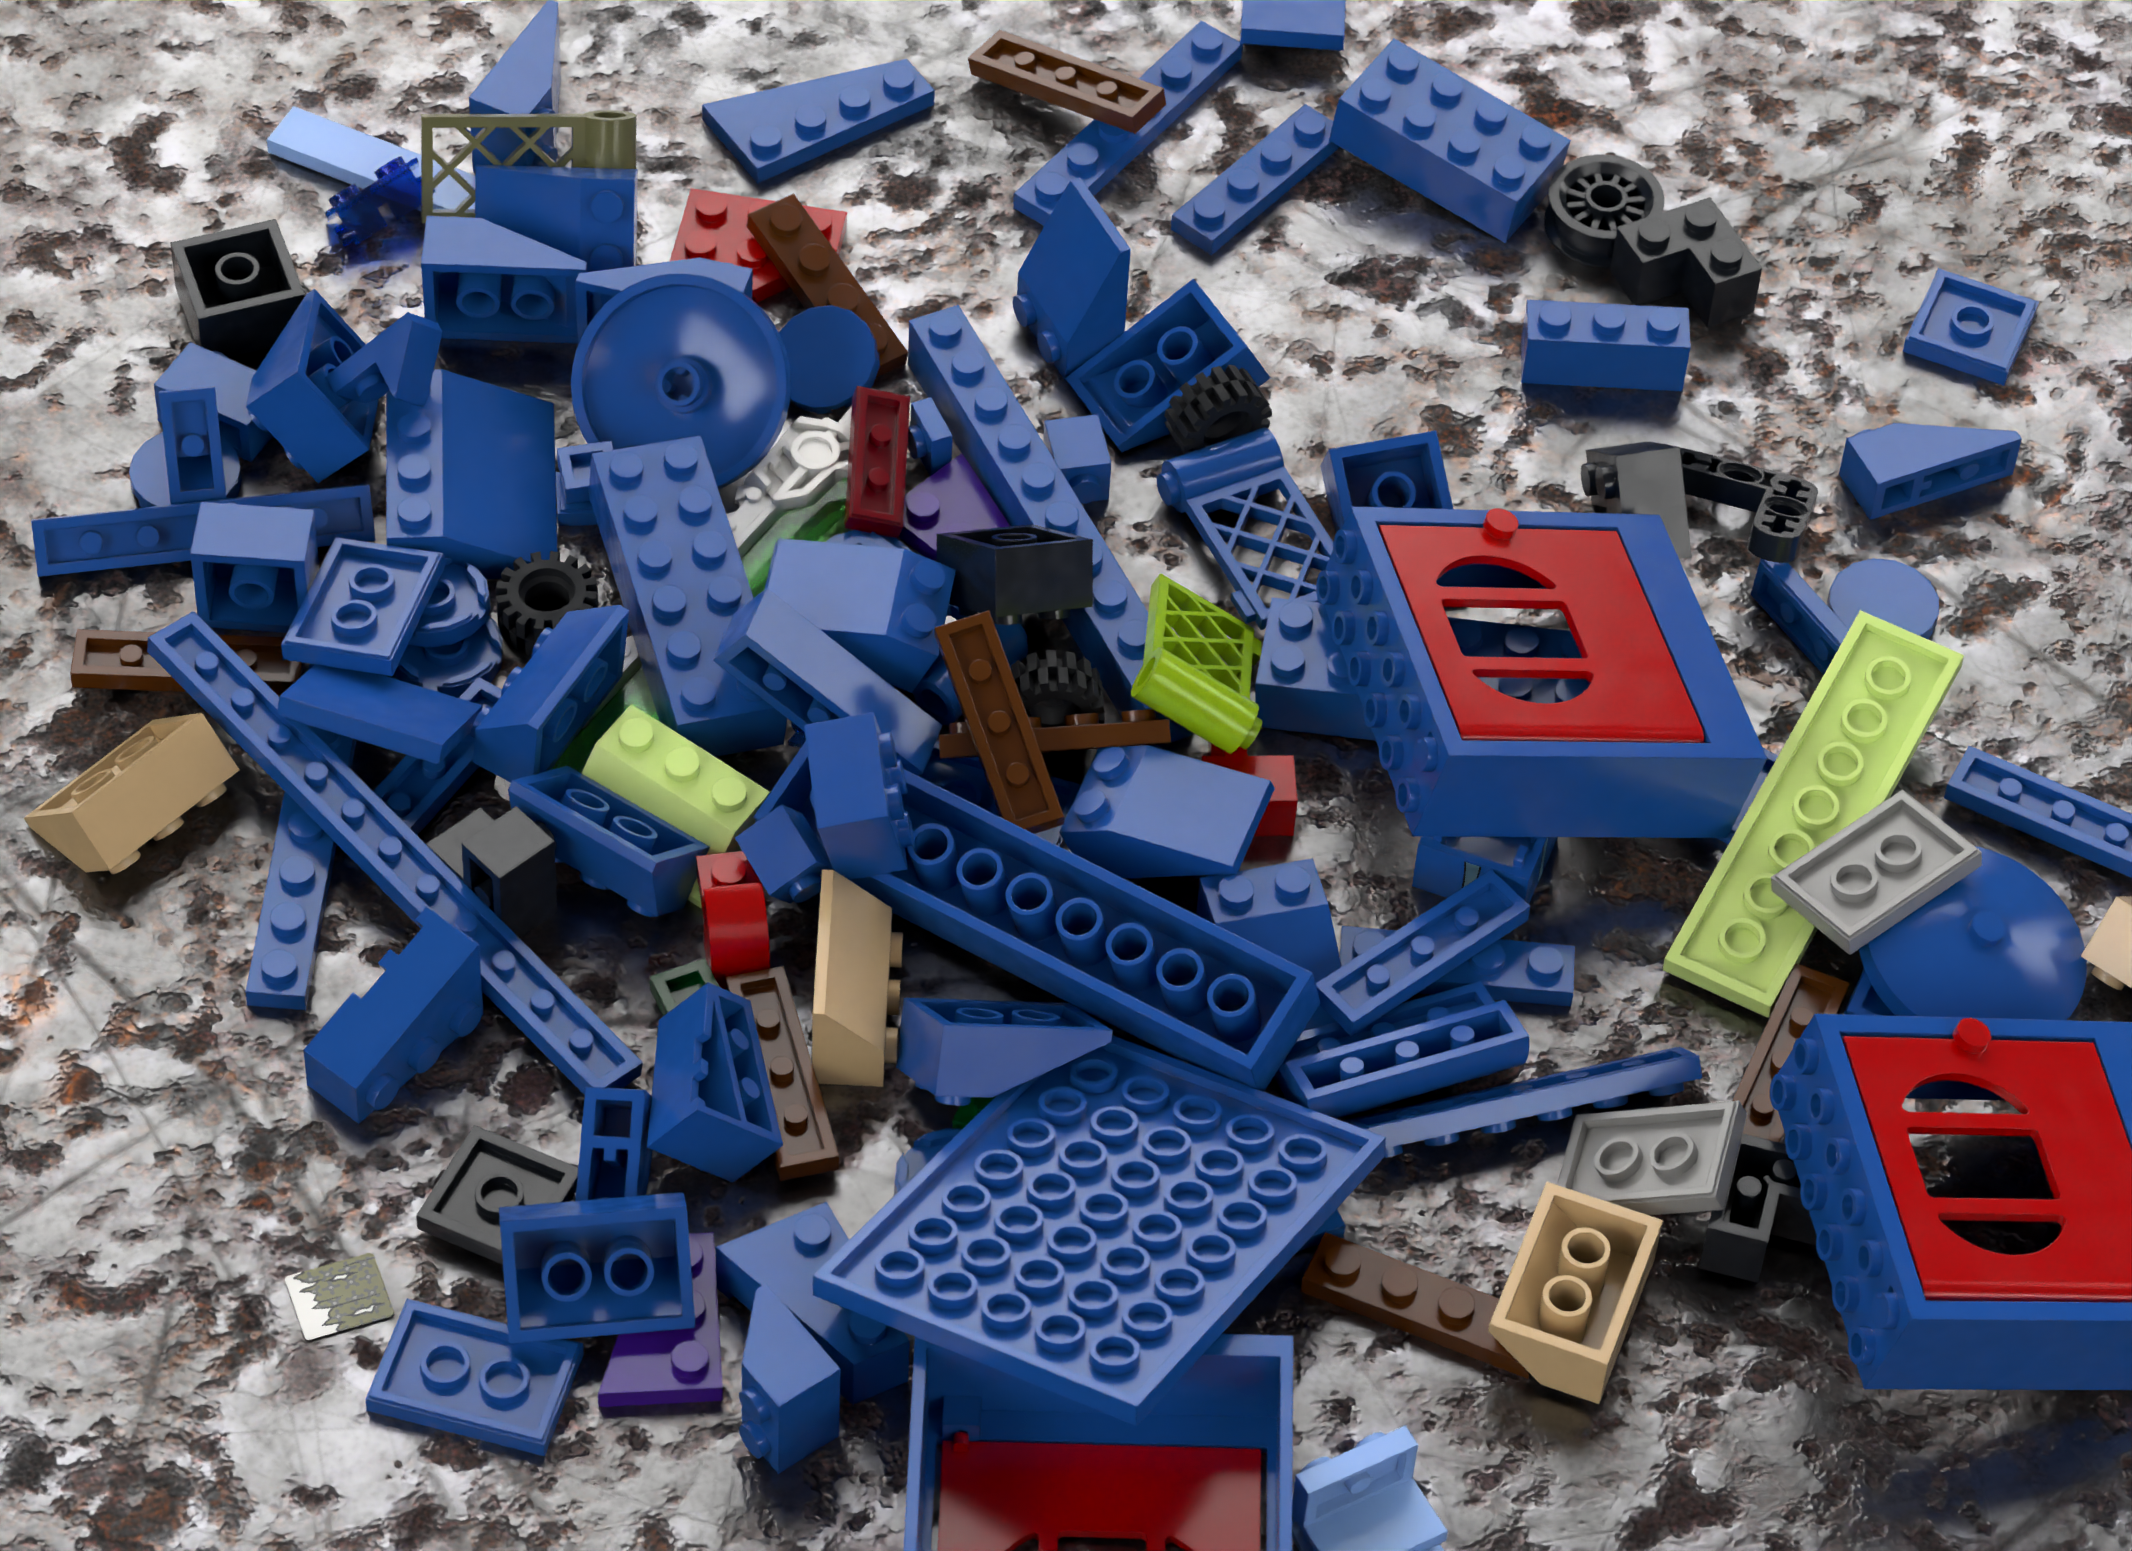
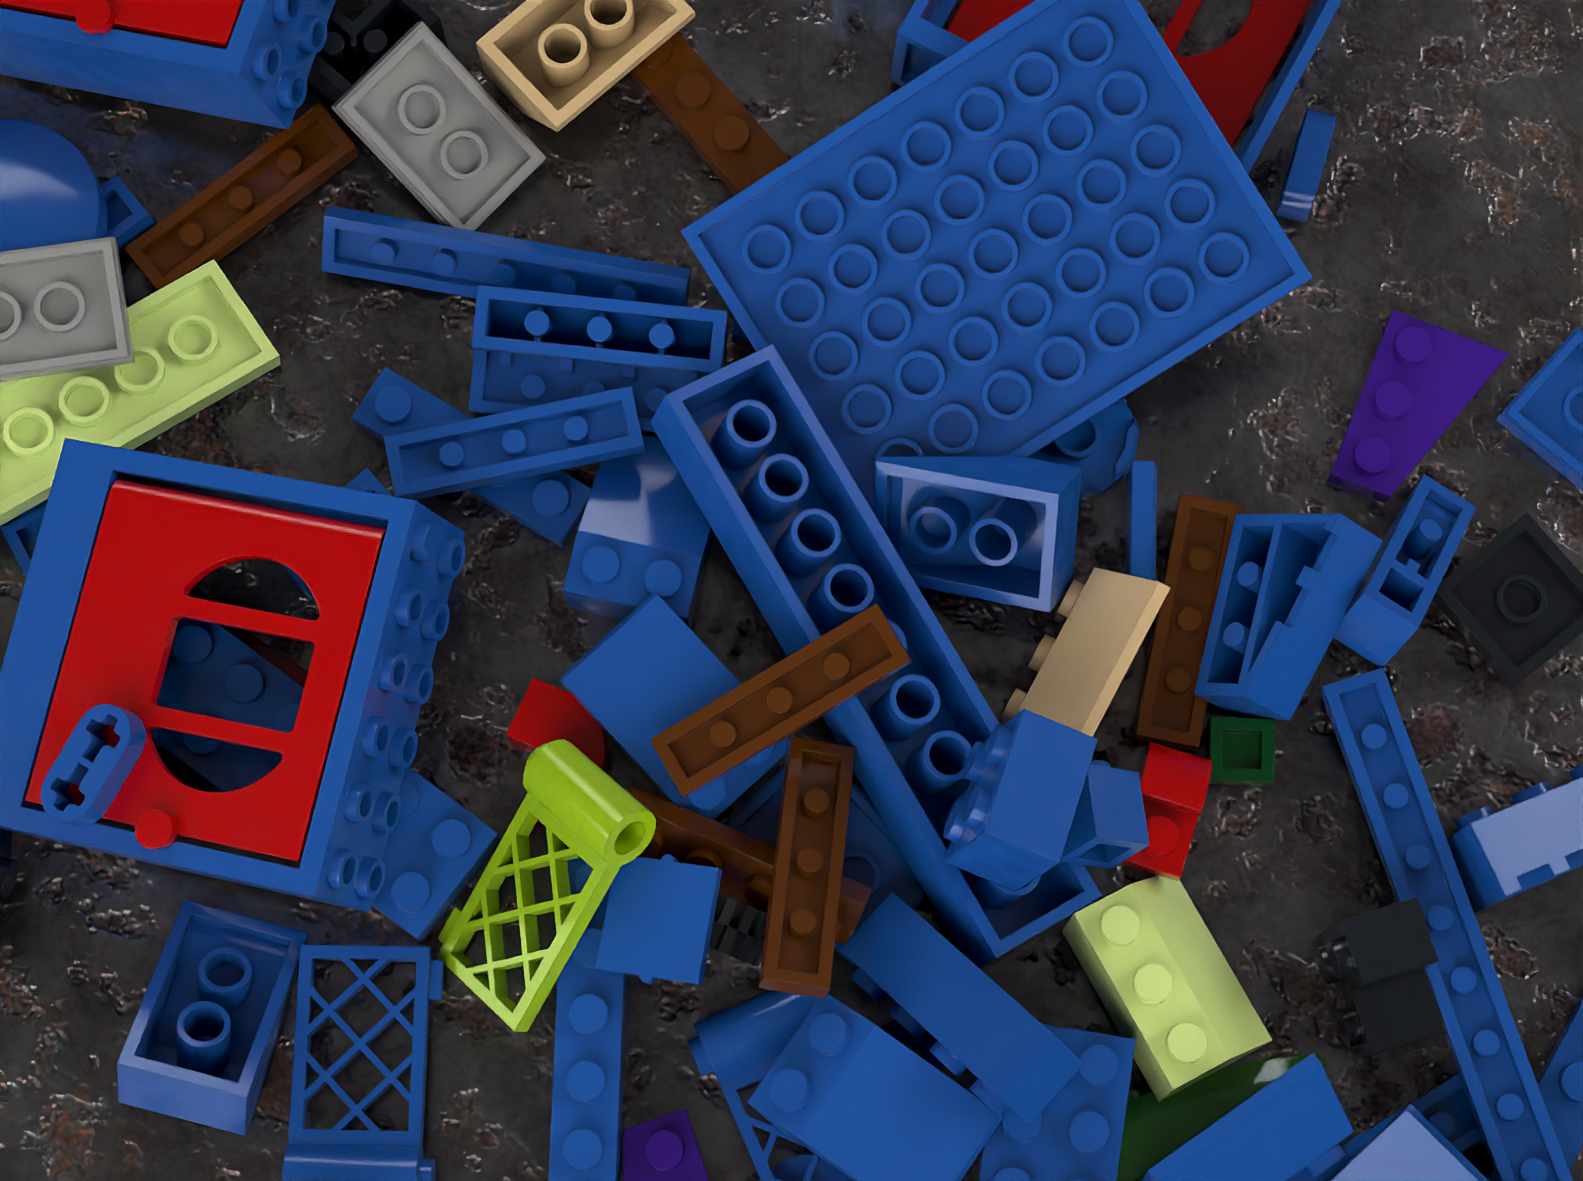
camera: 150 degrees left, 25 degrees up
blue slope [499,1192,696,1344] -> none
blue slope [508,766,710,917] -> none
blue wedge [716,1202,910,1404] -> none
blue slope [739,1283,840,1474] -> none
black brick [936,524,1093,625] -> none
none -> blue beam [41,704,146,827]
none -> blue piece [595,854,723,985]
none -> reddish brown plate [650,603,912,797]
none -> blue tile [1124,460,1157,581]
none -> blue beam [1275,108,1337,224]

